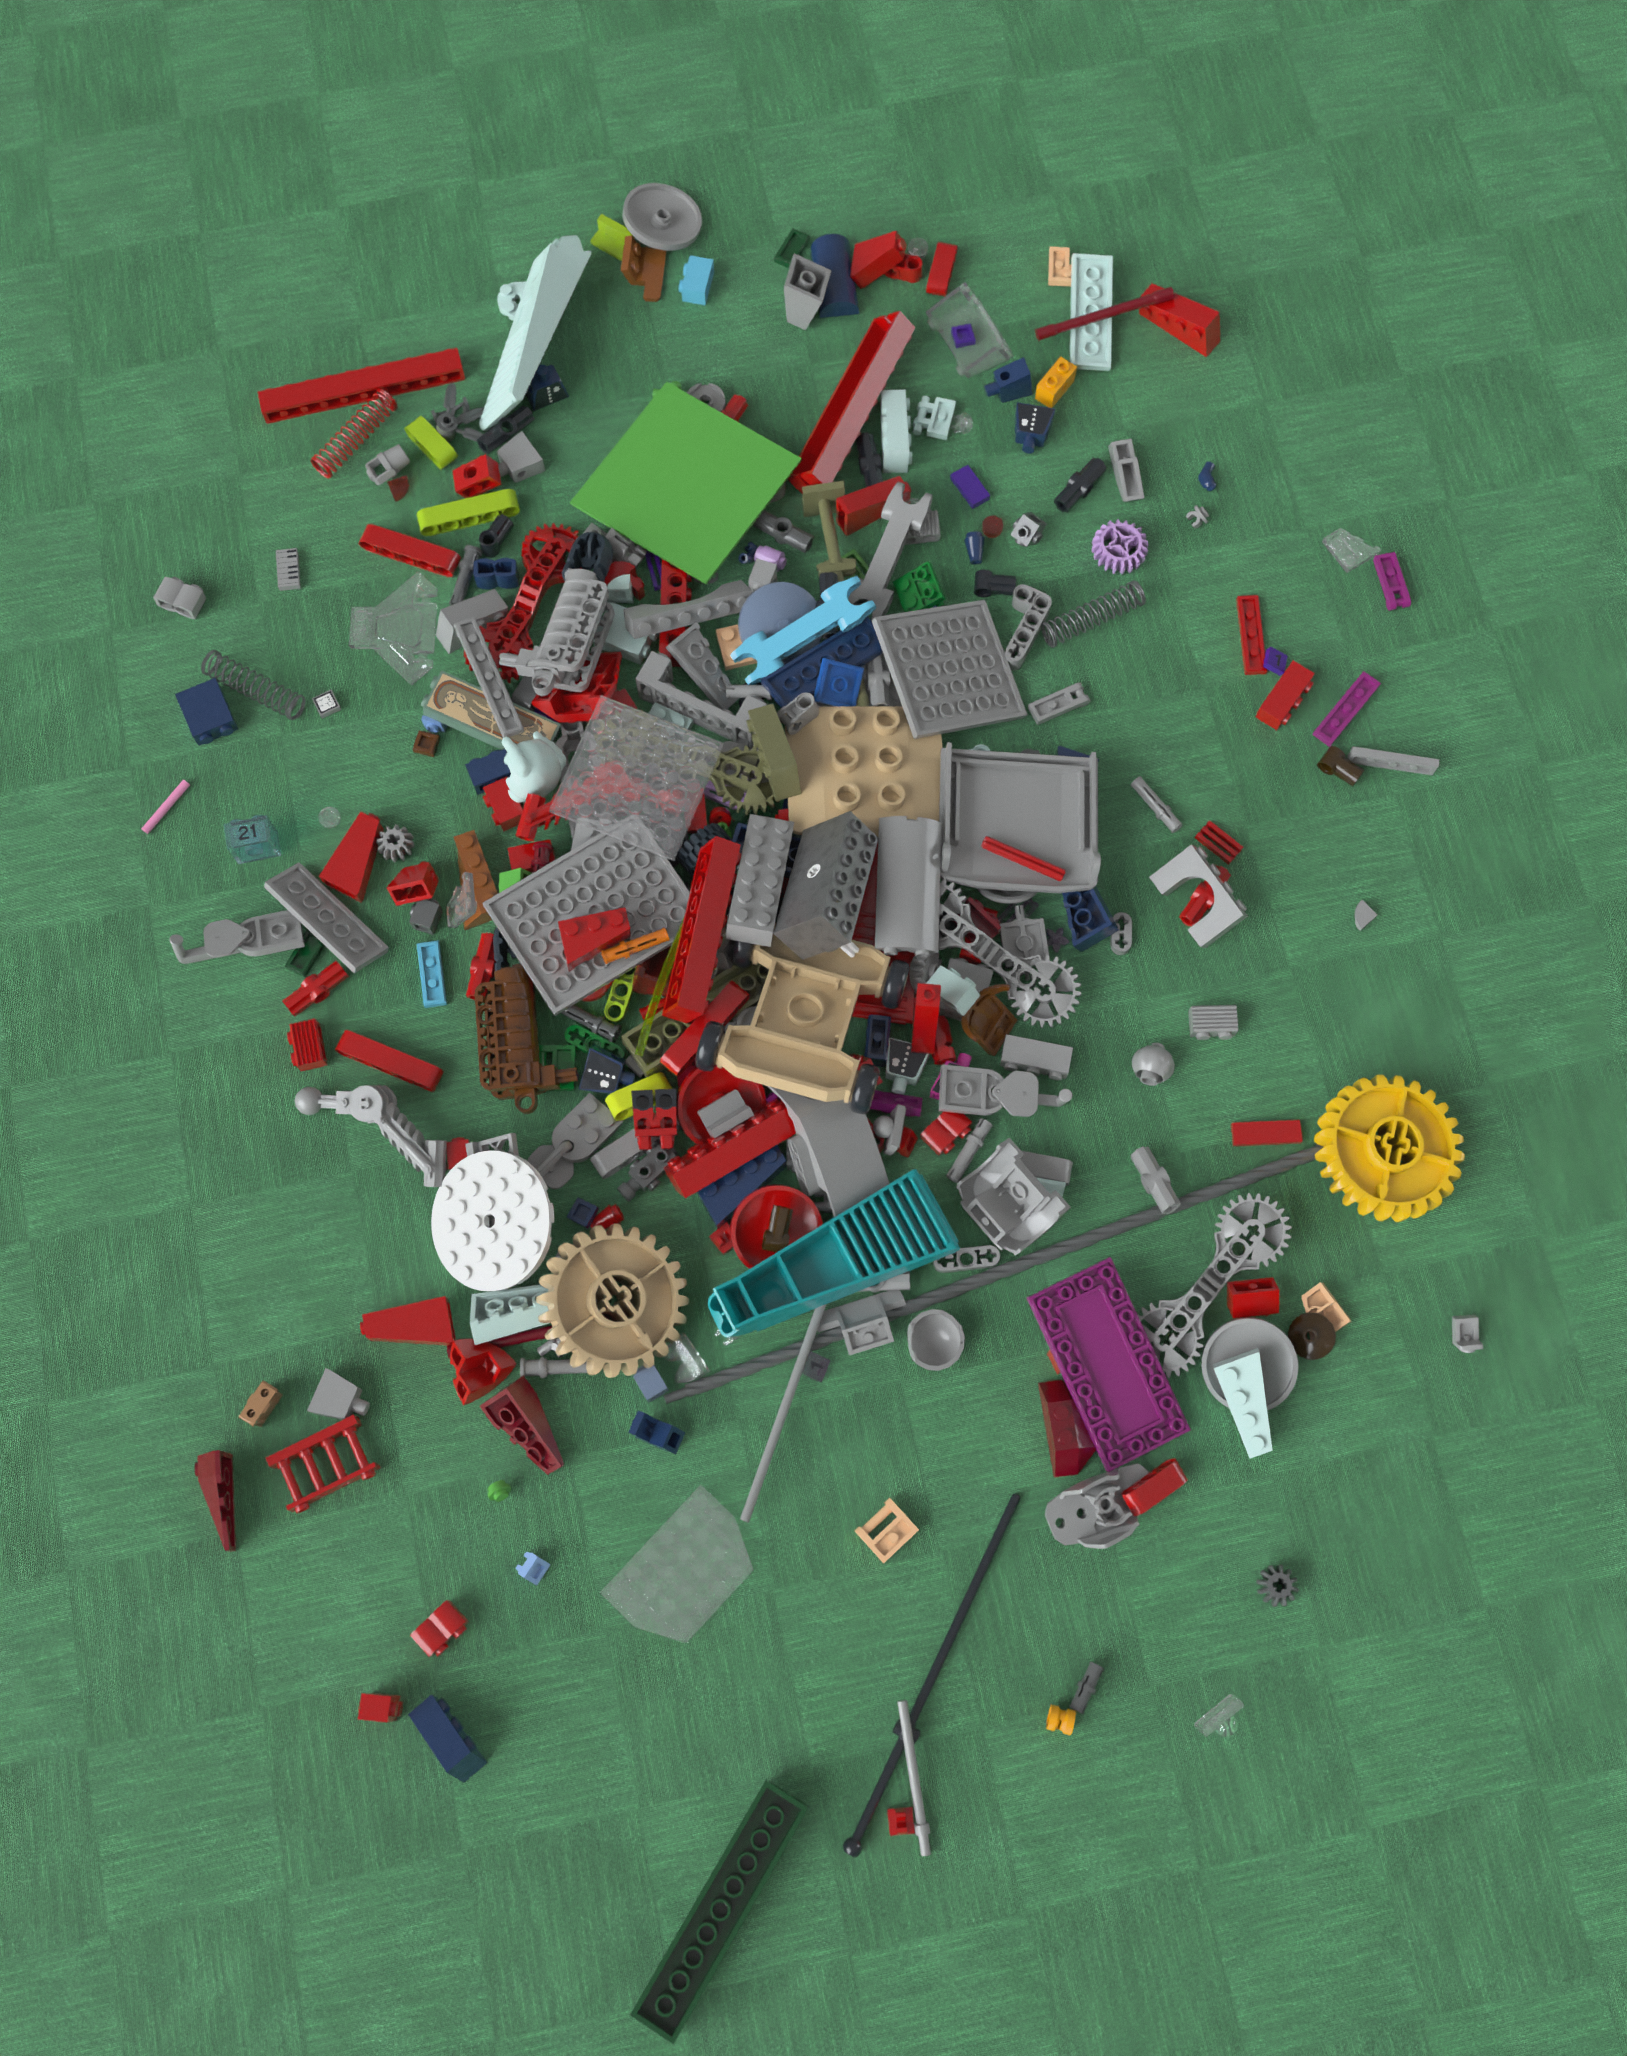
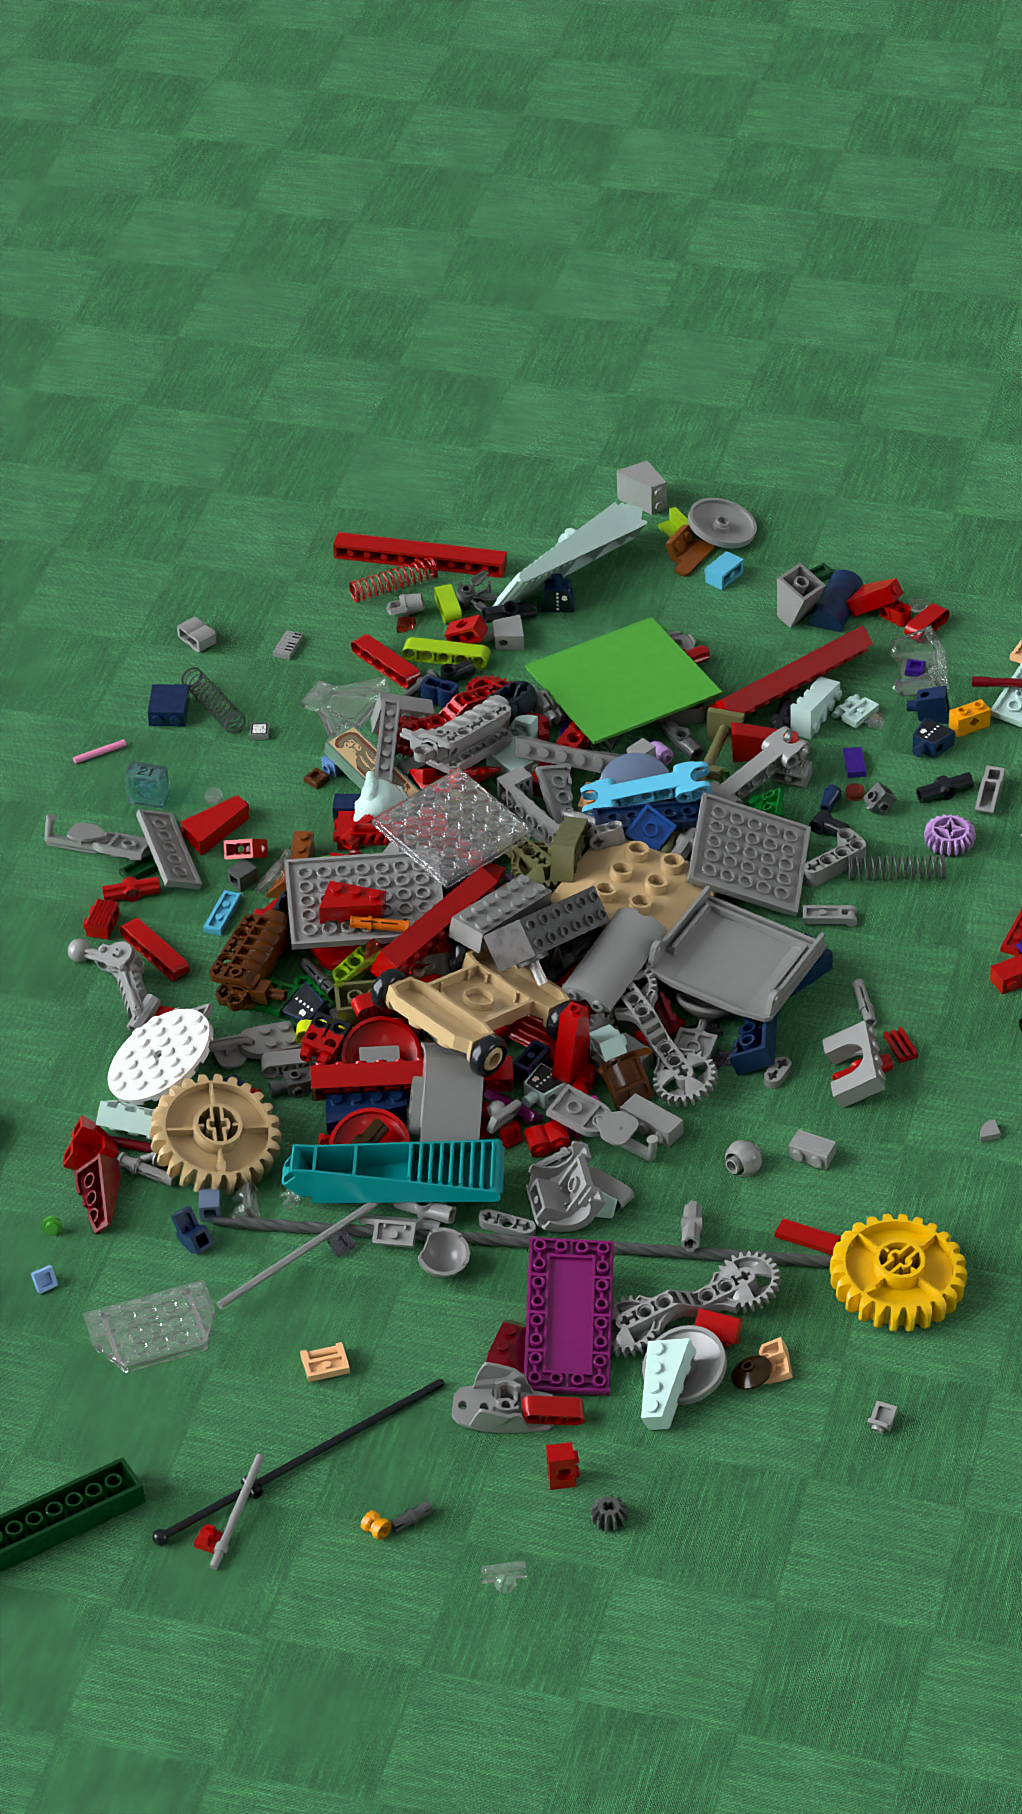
camera: 30 degrees right, 30 degrees down
red slope [360,1296,456,1346] -> none
light grey gear [376,824,415,863] -> none
red axle [981,836,1066,881] -> none
none -> red brick [546,1442,580,1490]
none -> light grey slope [617,460,667,515]

